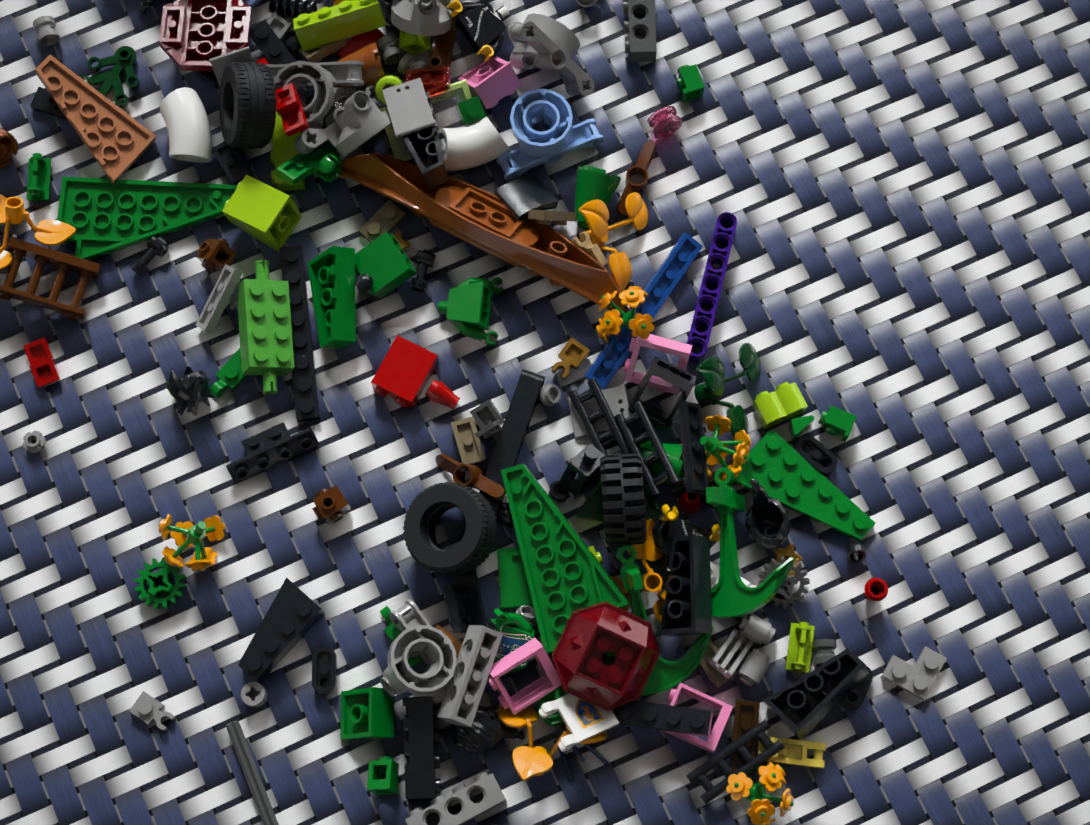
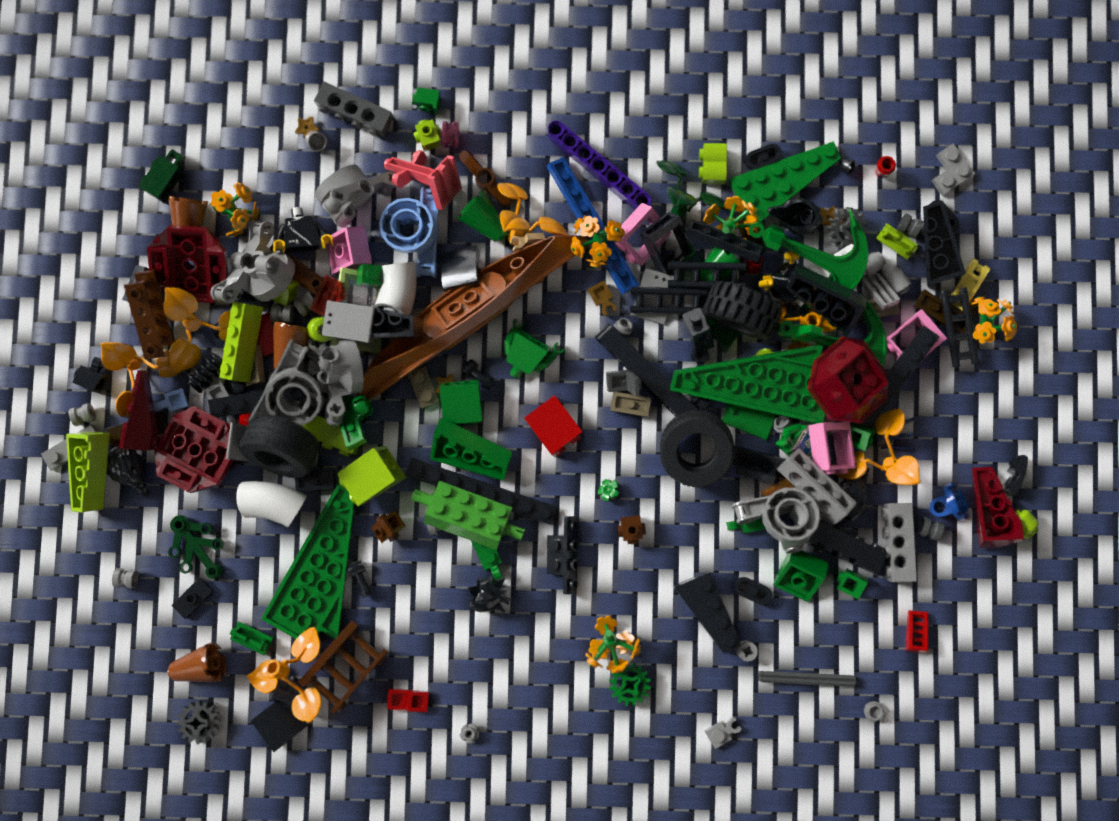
camera: 60 degrees left, 10 degrees up
nougat wing [35,55,156,185] -> none
light grey plate [196,264,242,334] -> none
red slope [275,83,309,137] -> none
black hinge [353,274,374,293] -> none
red cone [425,379,460,410] -> none
reddish brown piece [435,454,505,500] -> none
dark tan plate [528,210,577,225] -> none
white flag [539,693,619,752] -> none
green slope [788,415,815,441] -> none
green brick [818,406,857,442] -> none
none -> coral piece [384,150,462,210]
none -> lime brick [414,119,442,152]
none -> green plant [598,479,620,502]

